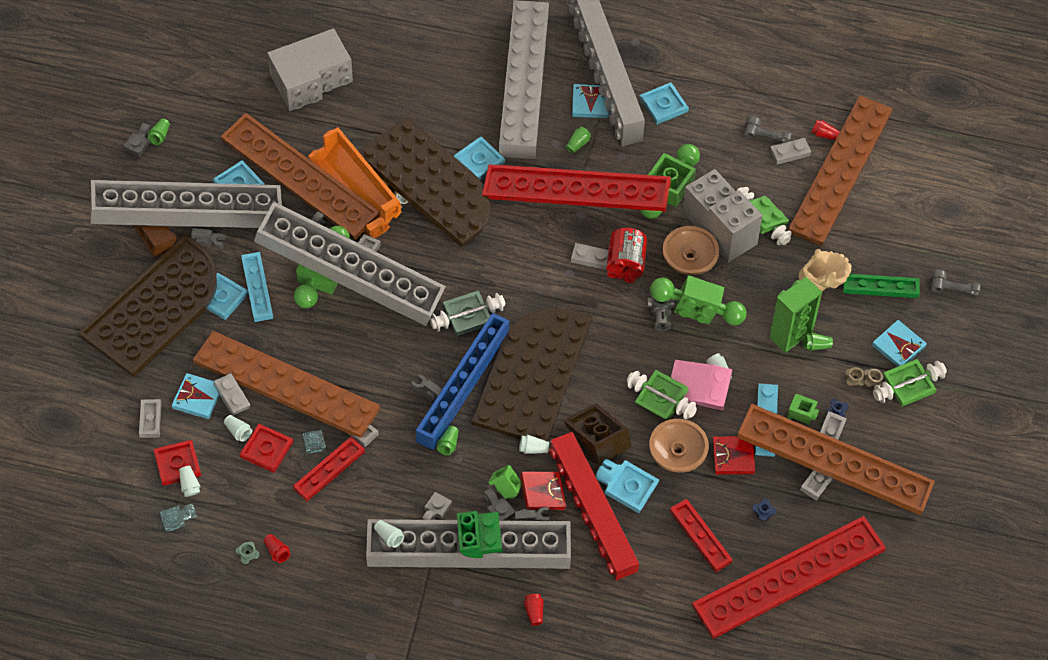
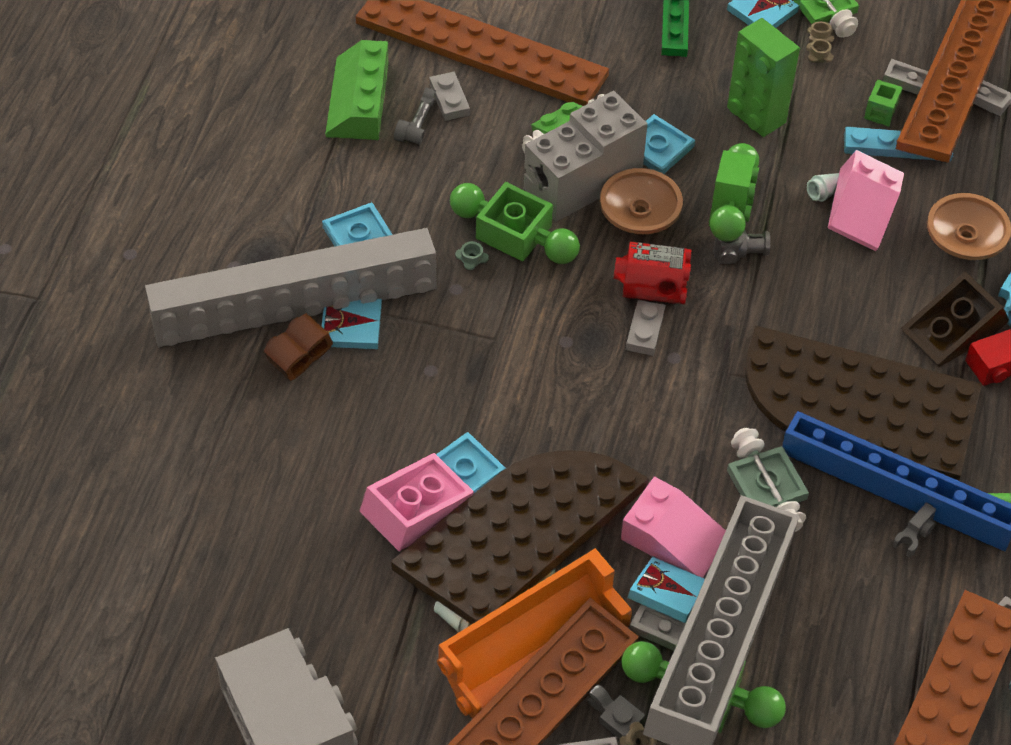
camera: 90 degrees left, 5 degrees down
red plate [482,164,671,212] -> none
light grey brick [499,0,549,159] -> none
light aqua cone [519,434,549,454] -> none
bright green cone [566,127,591,154] -> none
bright green plate [627,370,697,421] -> none
red tile [713,436,755,475] -> none
tan hair [798,249,852,291] -> none
red cone [811,120,840,141] -> none
dark blue plate [826,399,849,417] -> none
none -> reddish brown brick [264,313,333,381]
none -> bright green slope [325,40,389,140]
none -> bright pink slope [360,453,474,552]
none -> sand green plate [455,241,489,270]
none -> bright pink slope [621,477,726,578]
none -> medium azure tile [628,556,705,623]
none -> medium azure tile [643,114,695,174]

